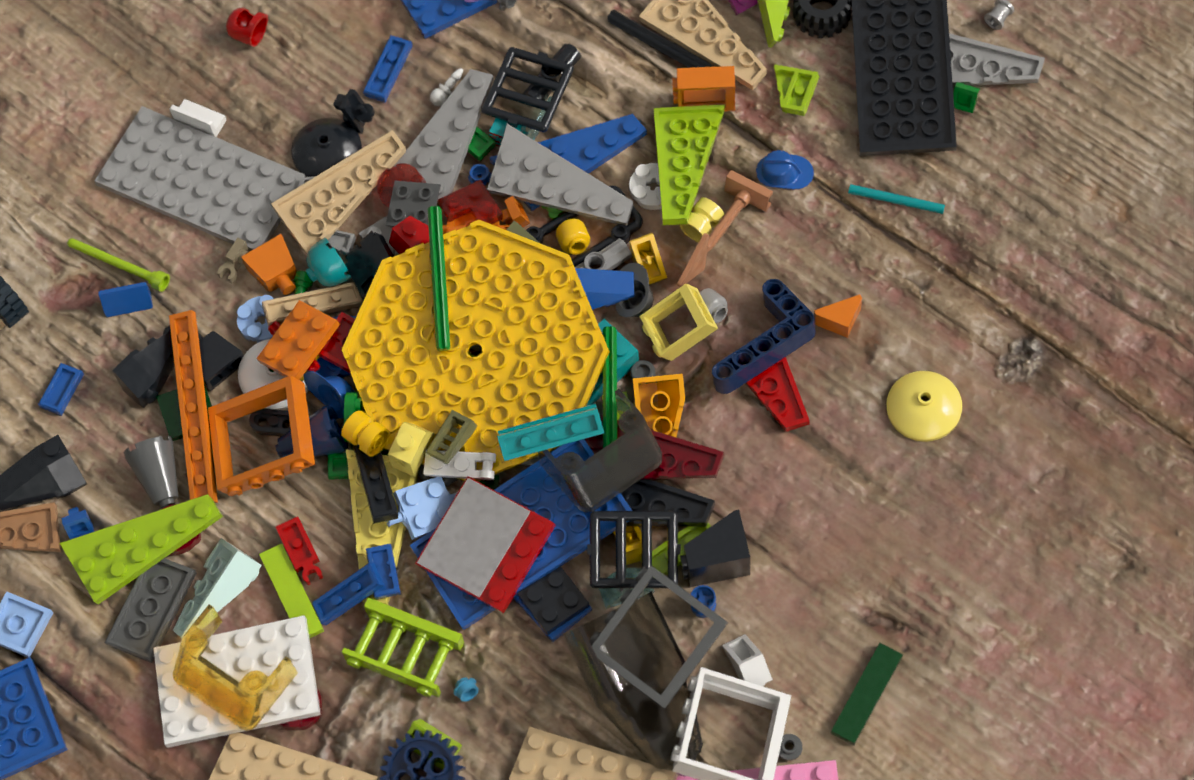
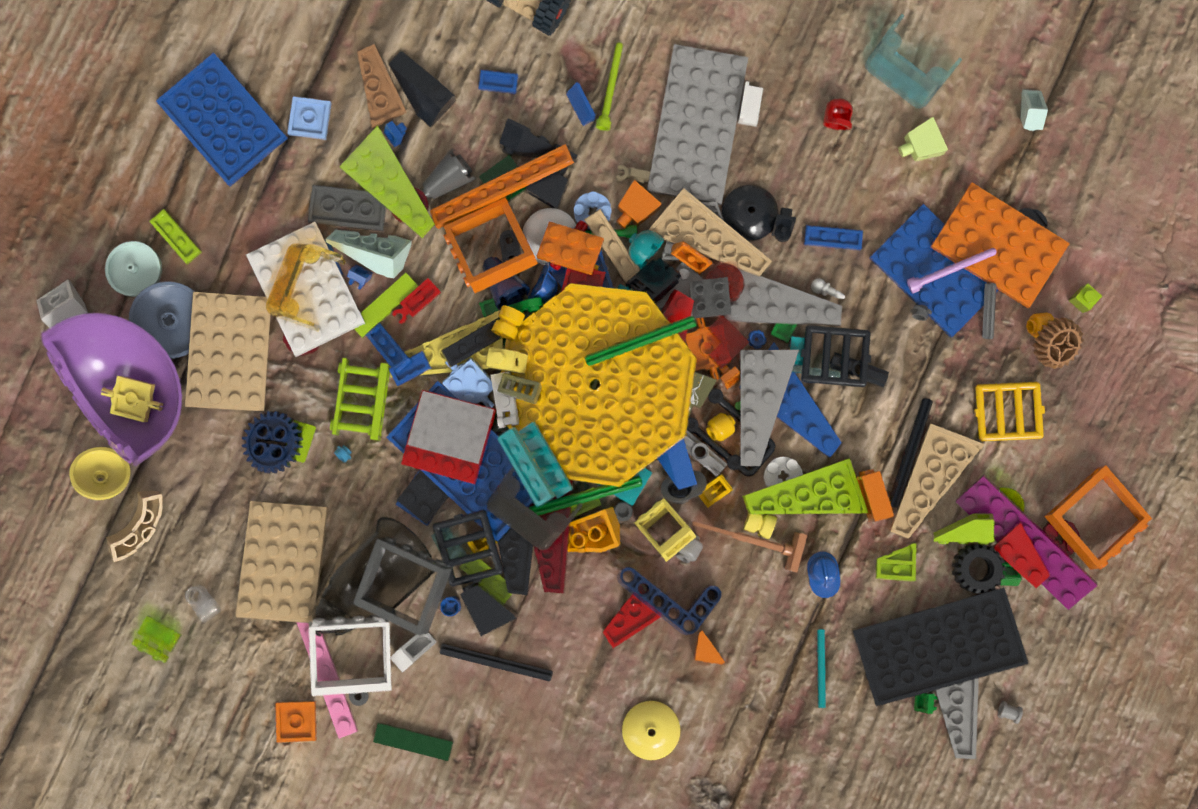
camera: 70 degrees right, 20 degrees up
none -> blue tile [347,264,373,290]
none -> black axle [440,643,553,681]
none -> orange slope [671,241,712,274]

